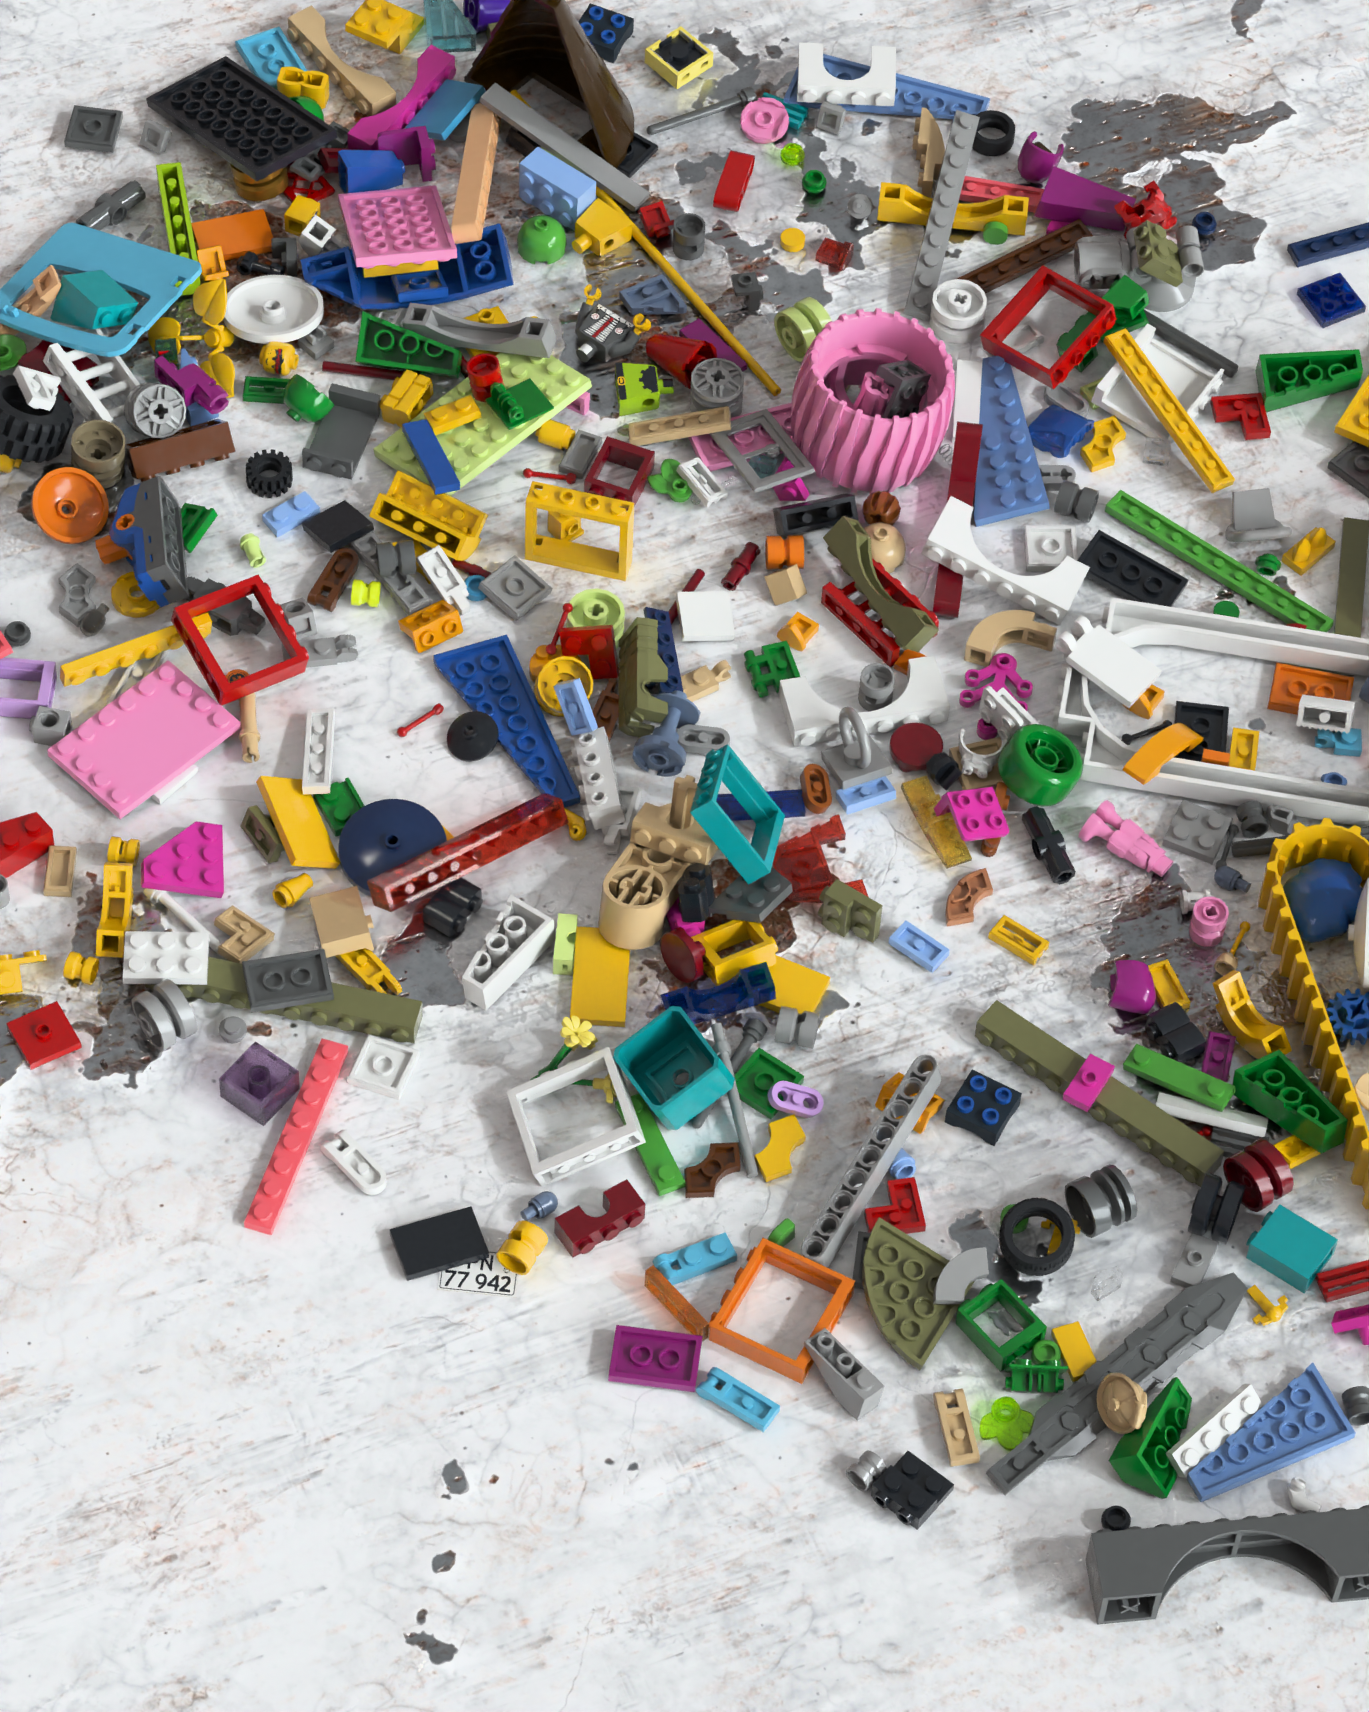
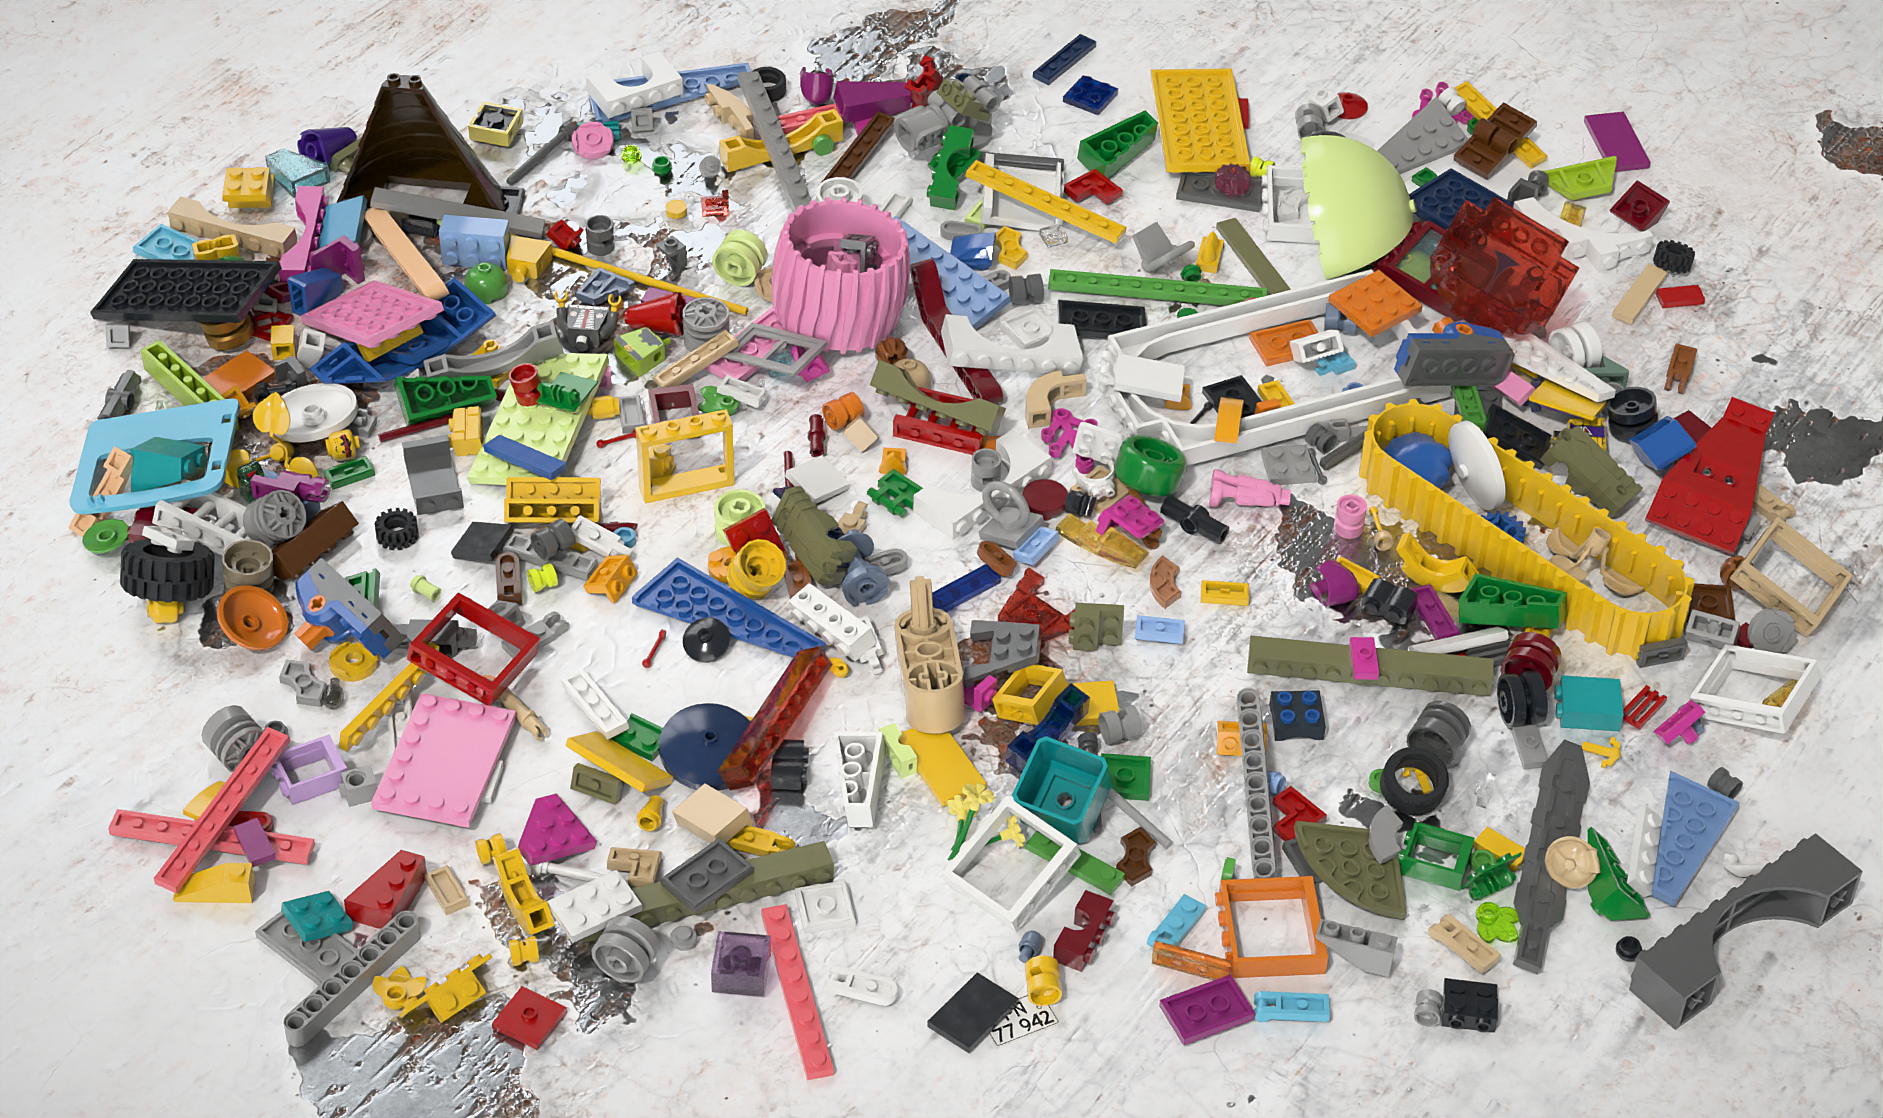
camera: 30 degrees left, 10 degrees down
dark grey plate [64,105,123,153] -> none
light blue plate [262,491,320,538] -> none
green cylinder [283,374,334,423] -> none
yellow plate [424,395,482,436] -> none
light grey tile [478,555,552,621] -> none
red hinge [546,603,573,655] -> none
light blue plate [553,678,598,736] -> none
tan arch [630,802,718,865] -> none
dark red tile [660,927,706,983] -> none
black brick [678,863,715,922] -> none
teal window [690,744,785,885] -> none
red beam [713,150,755,212] -> none
yellow tile [754,1114,806,1182] -> none
lavender plate [768,1081,824,1118] -> none
black brick [773,493,859,536] -> none
red window [980,265,1117,390] -> none
bright green plate [1123,1044,1235,1112] -> none
white bush [1180,888,1211,914] -> none
sand blue cylinder [1214,866,1251,893] -> none

